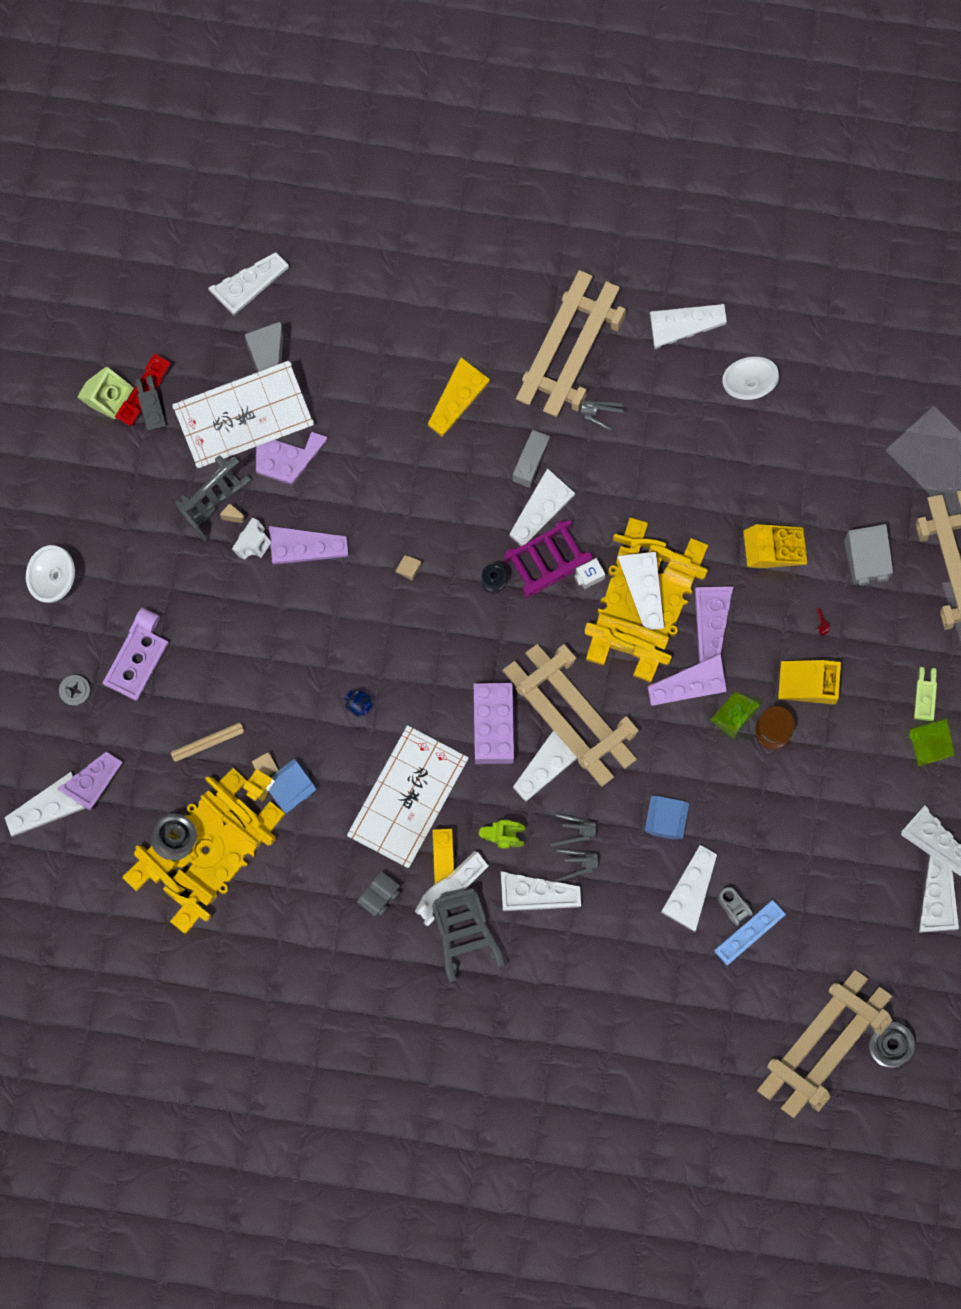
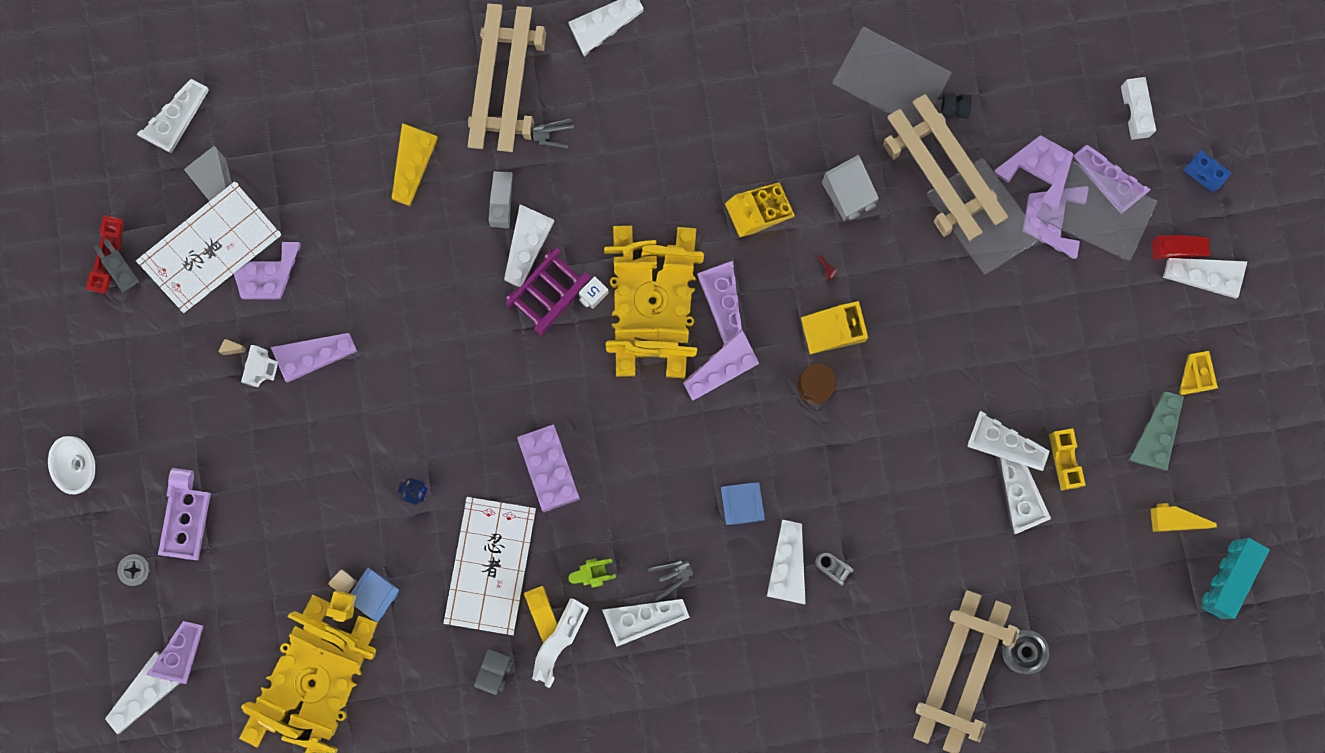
camera: 20 degrees left, 5 degrees up
yellowish green slope [78,367,134,419] -> none
flat silver wheel [151,814,197,860] -> none
tan axle [171,723,244,762] -> none
dark grey hand [175,455,251,542] -> none
tan slope [396,555,421,580] -> none
dark grey hand [432,888,506,983] -> none
black wheel [481,563,506,594] -> none
tan fence [503,644,639,787] -> none
white wing [513,731,577,802] -> none
dark grey plant [550,813,596,847] -> none
white wing [618,552,664,630] -> none
clear neon green slope [711,692,760,739] -> none
light blue tile [714,900,786,966] -> none
white dish [723,357,779,400] -> none
clear neon green hinge [908,719,955,766] -> none
yellowish green hinge [914,667,937,721] -> none

